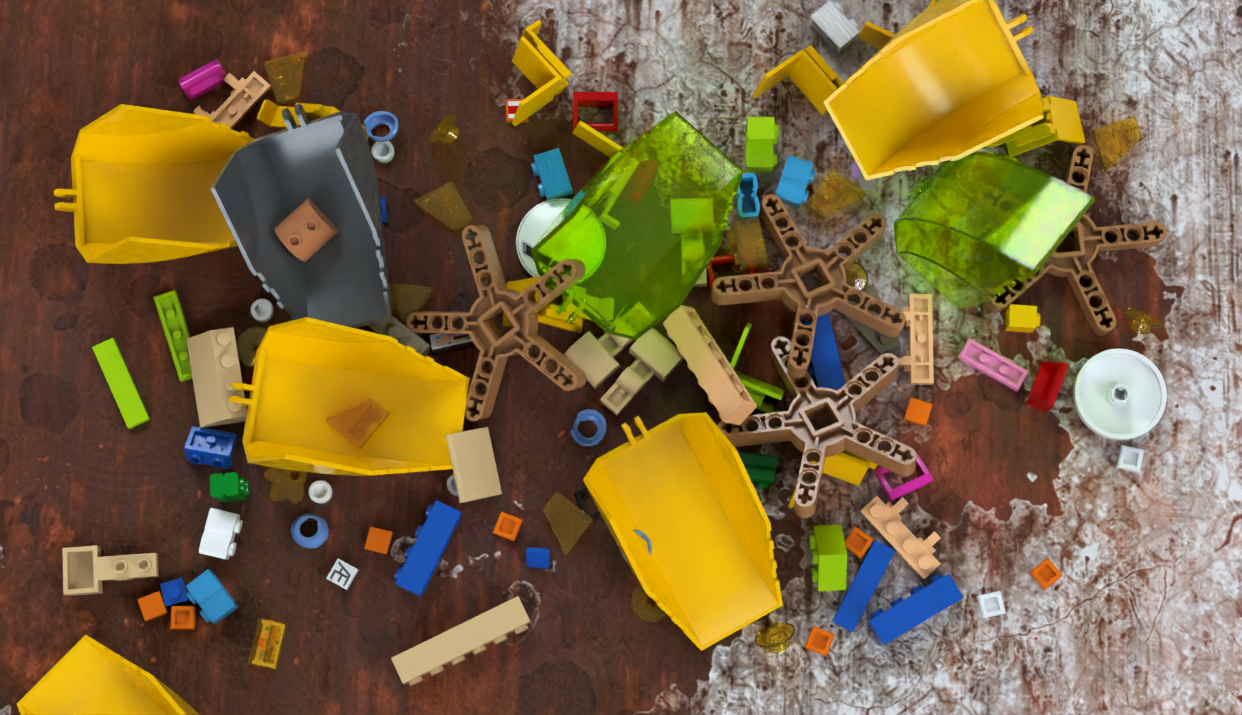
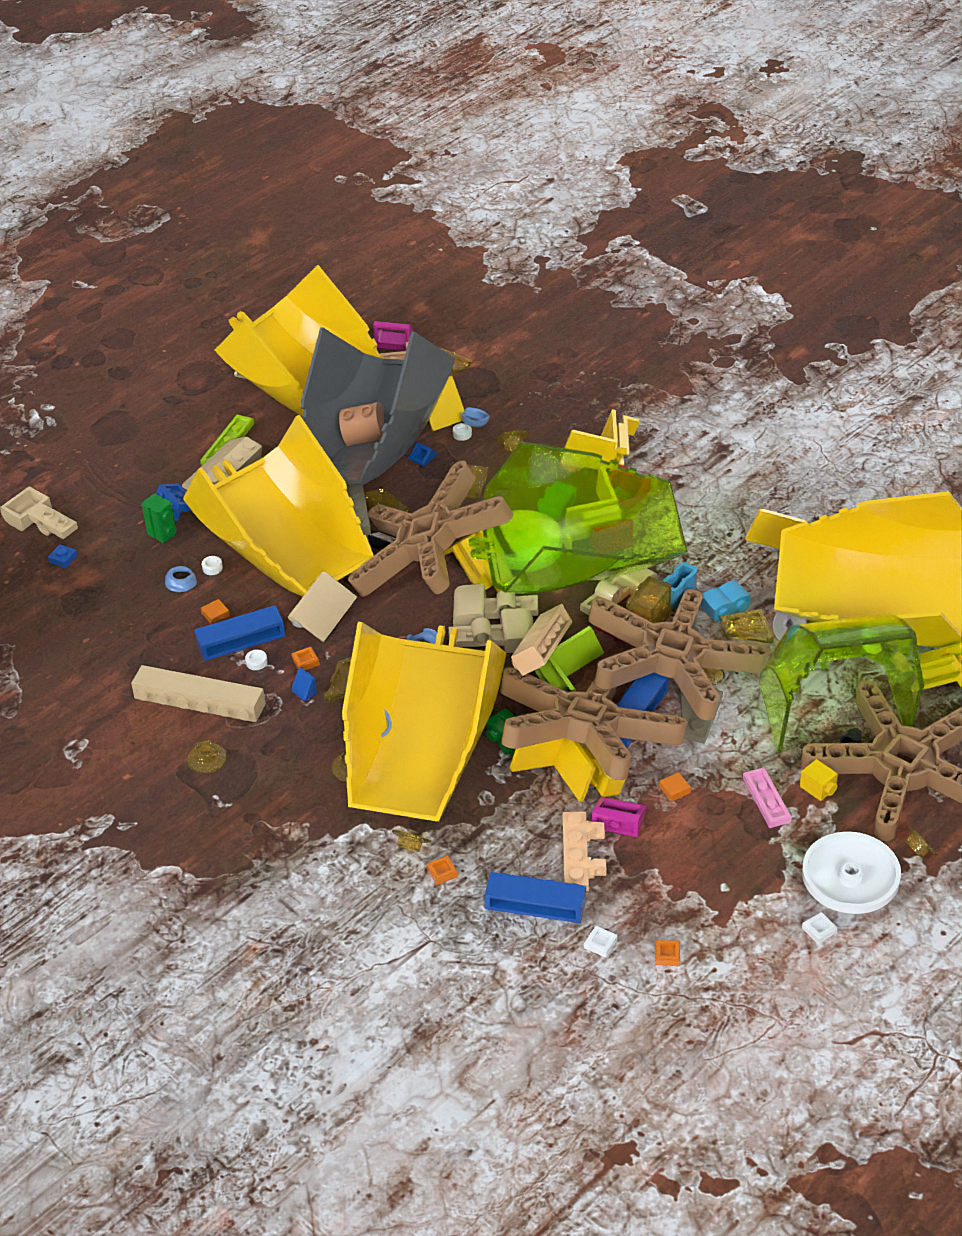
camera: 45 degrees right, 35 degrees down
lime tile [92,338,151,429] -> none
orange tile [137,591,169,622] -> none
orange tile [170,606,196,630] -> none
dark azure brick [186,569,238,624] -> none
white brick [199,508,243,560] -> none
clear yellow slope [248,618,287,669] -> none
clear yellow plate [263,467,307,505] -> none
clear yellow wing [326,399,390,449] -> none
white tile [326,558,358,590] -> none
lime brick [745,117,779,173] -> none
lime brick [809,524,847,591] -> none
blue tile [831,540,895,633] -> none
orange tile [845,527,874,559] -> none
light nougat hinge [898,294,934,385] -> none
red tile [1025,362,1069,413] -> none
none -> clear yellow piece [187,741,227,773]
none -> white tile [245,650,267,670]

